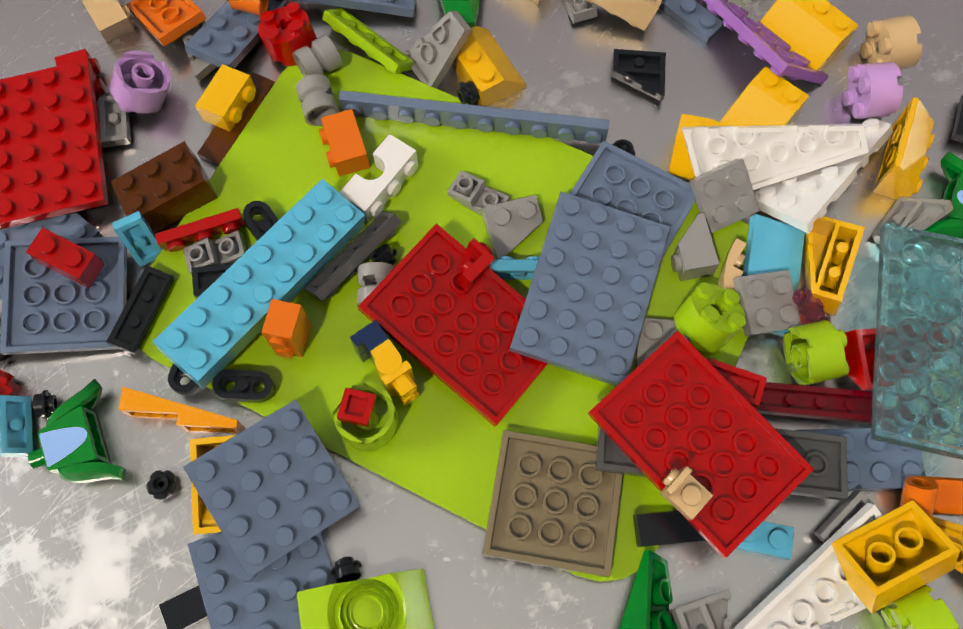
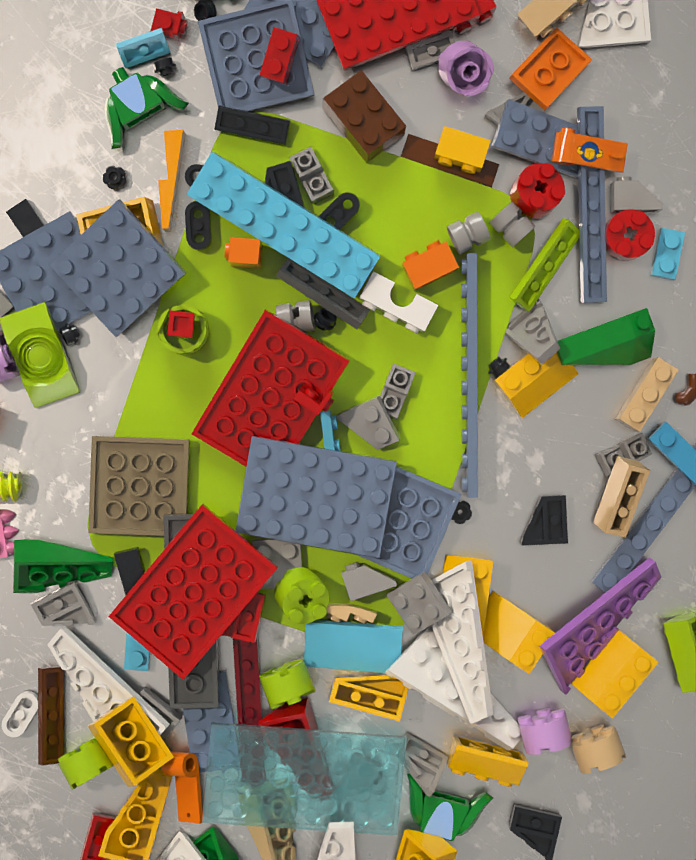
camera: 80 degrees right, 20 degrees up
medium azure plate [112,211,162,267] -> none
red plate [155,208,246,252] -> none
yellow hips [350,320,419,406] -> none
tan bracket [660,466,713,521] -> none
light grey plate [733,270,801,337] -> none
clear pink pin [792,288,831,323] -> none

